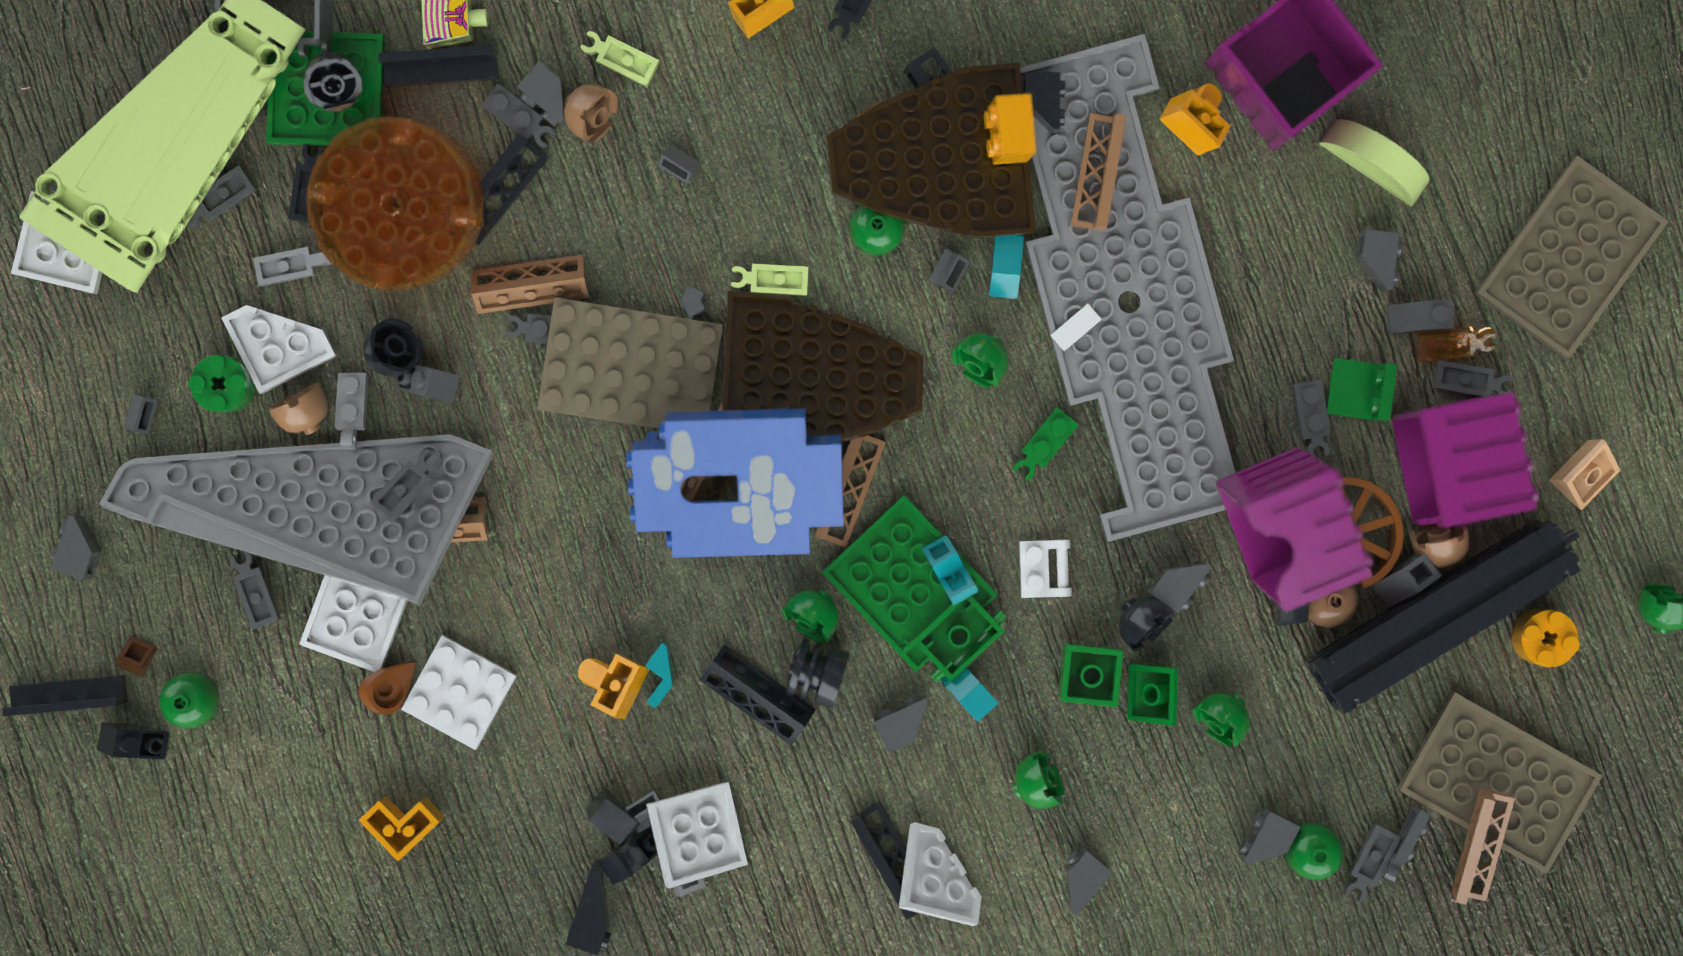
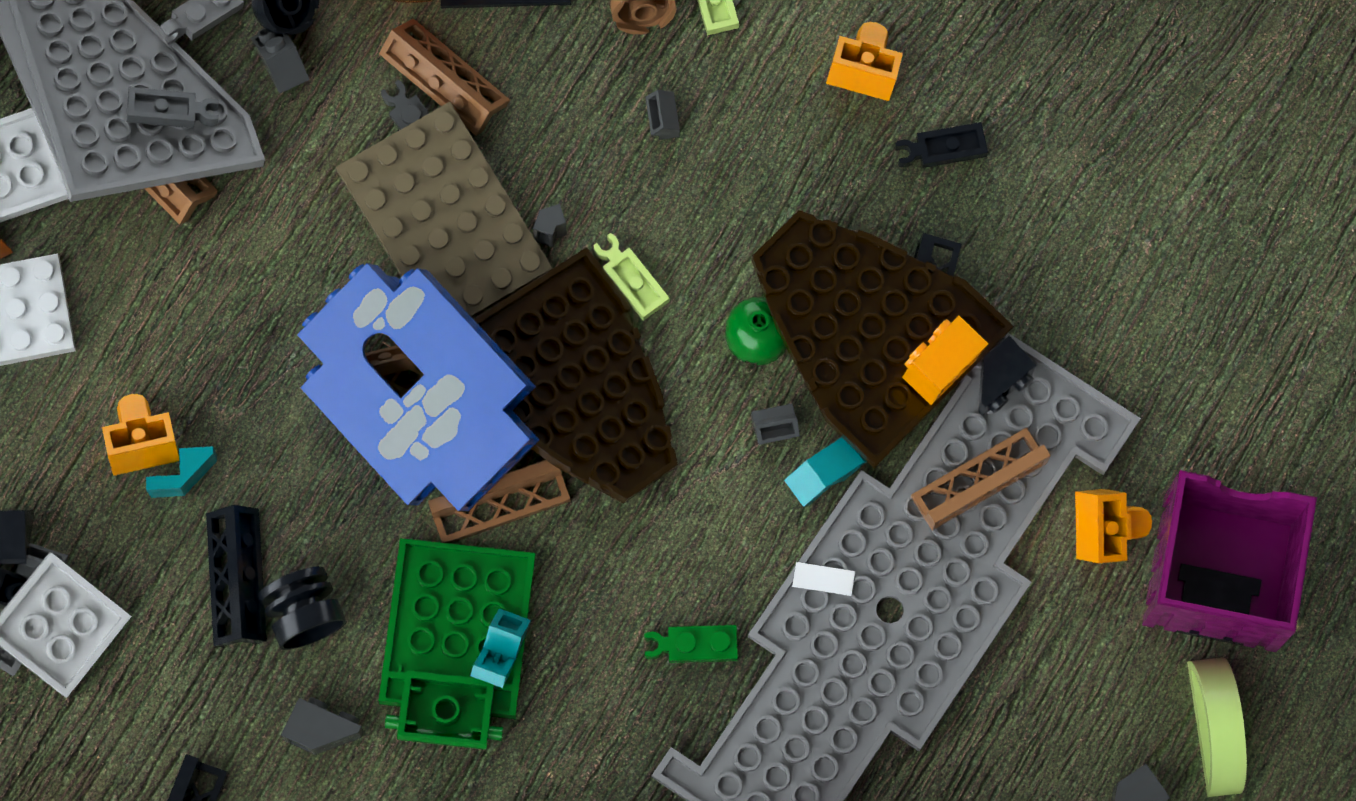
camera: 45 degrees right, 15 degrees down
green cylinder [782,590,839,643] -> none
teal slope [941,668,999,722] -> none
green cylinder [951,333,1009,388] -> none
white plate [1019,540,1072,598] -> none

